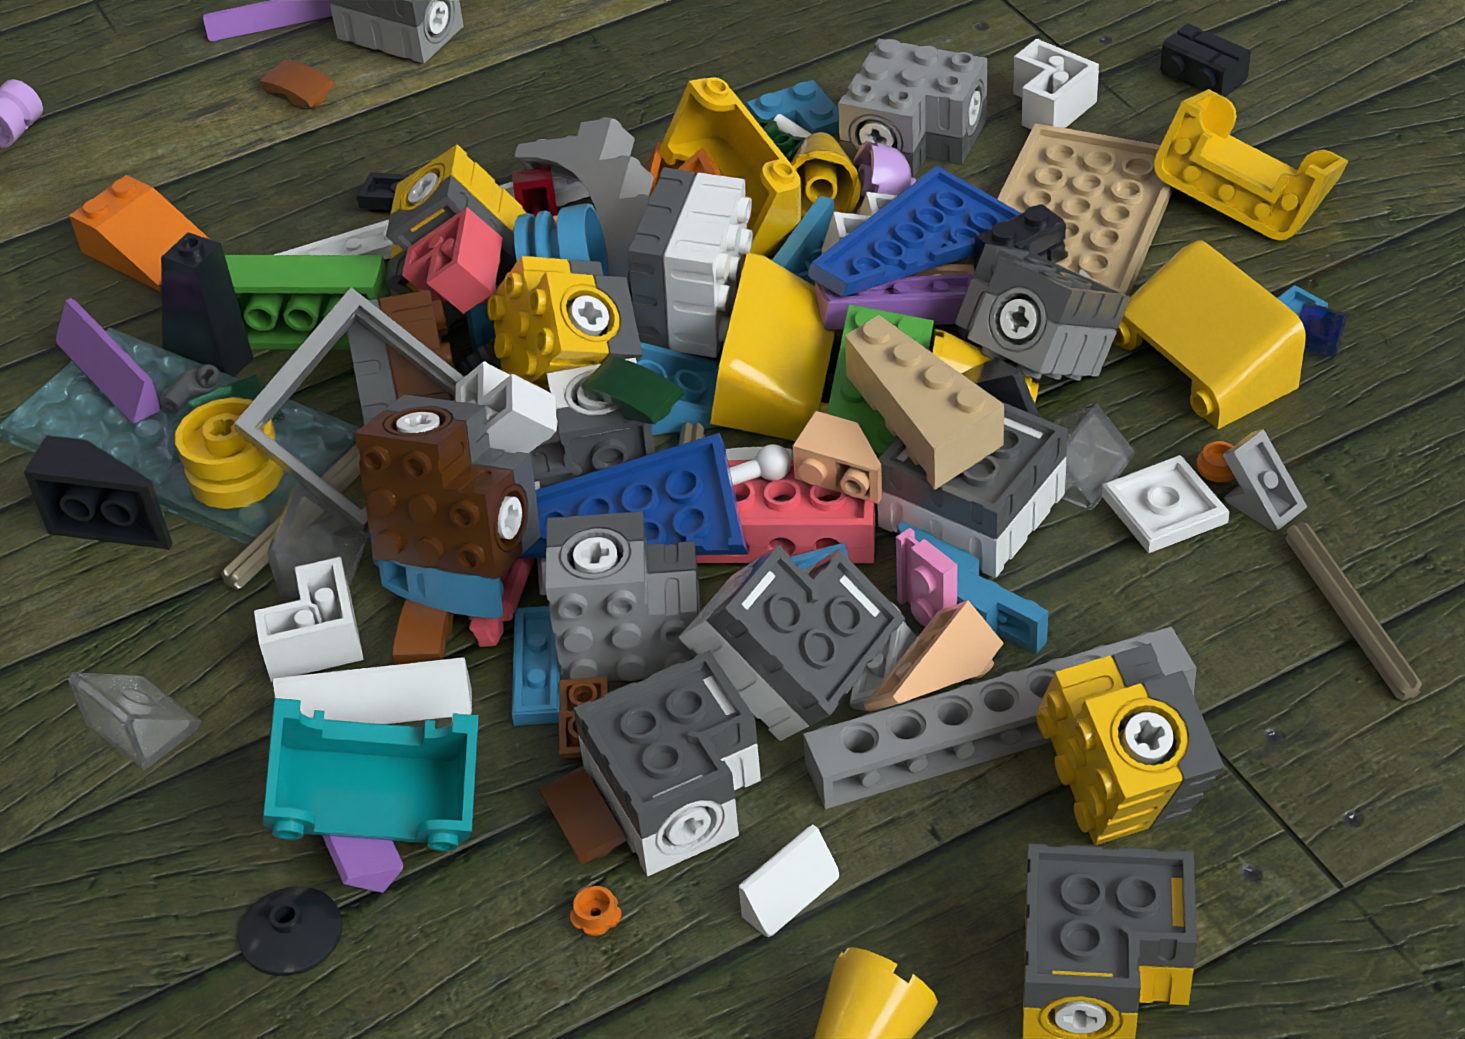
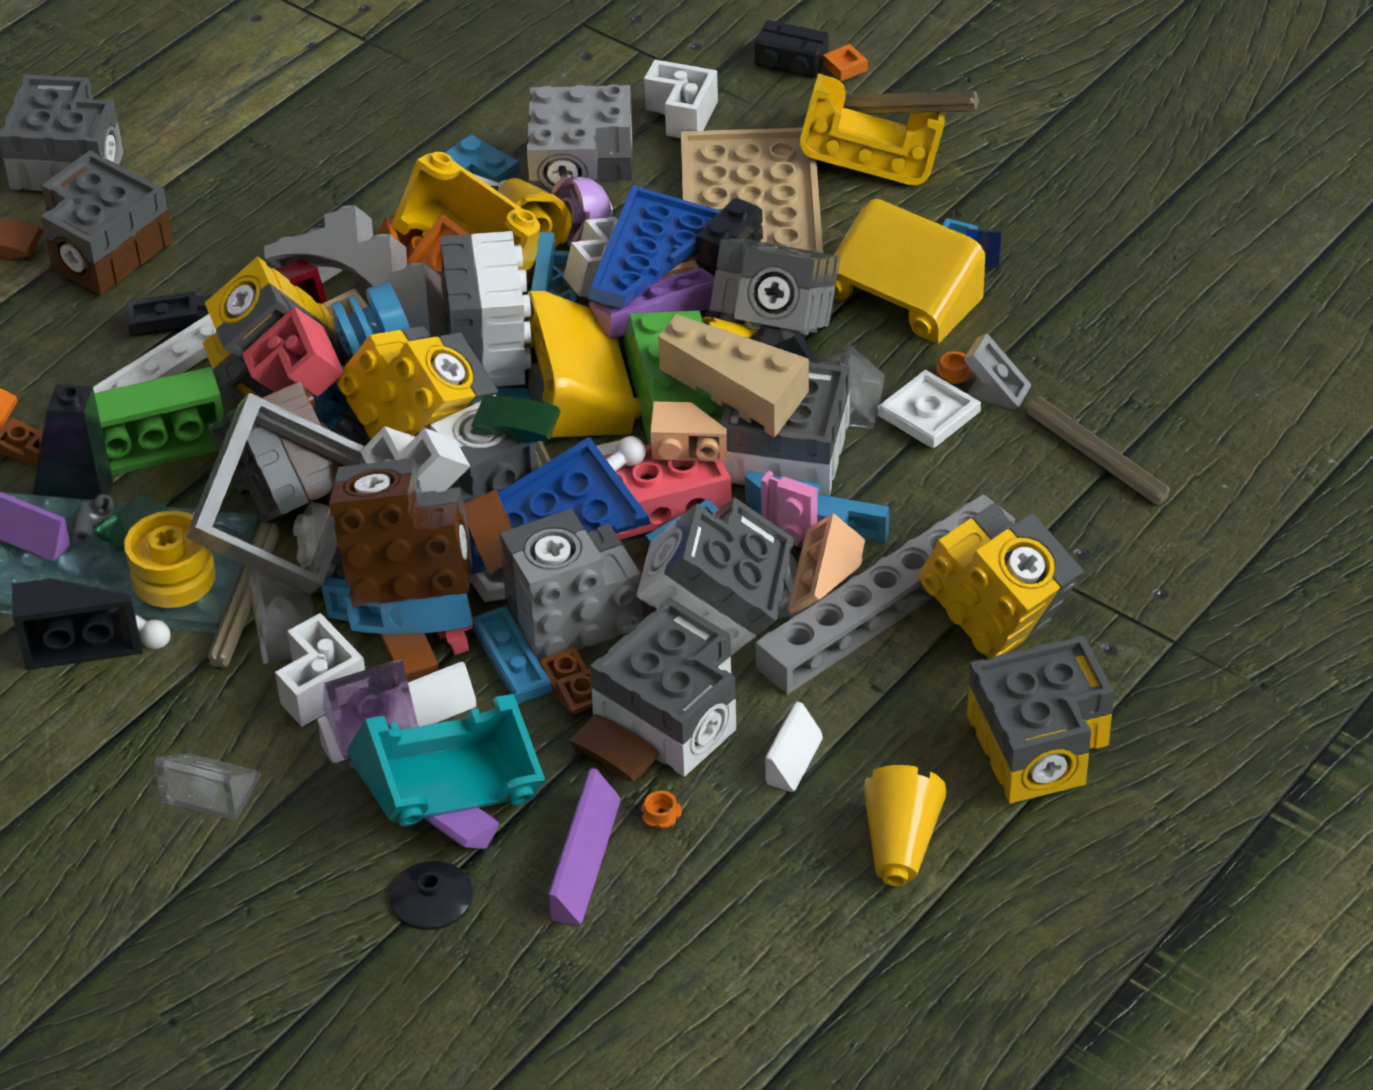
camera: 25 degrees left, 0 degrees up
none -> dark grey piece [41,150,173,296]
none -> white bar [135,614,170,649]
none -> clear purple slope [323,659,418,759]
none -> dark orange slope [464,489,512,574]
none -> medium lavender slope [548,768,620,925]
none -> orange plate [823,44,868,81]
none -> dark tan axle [843,91,980,114]

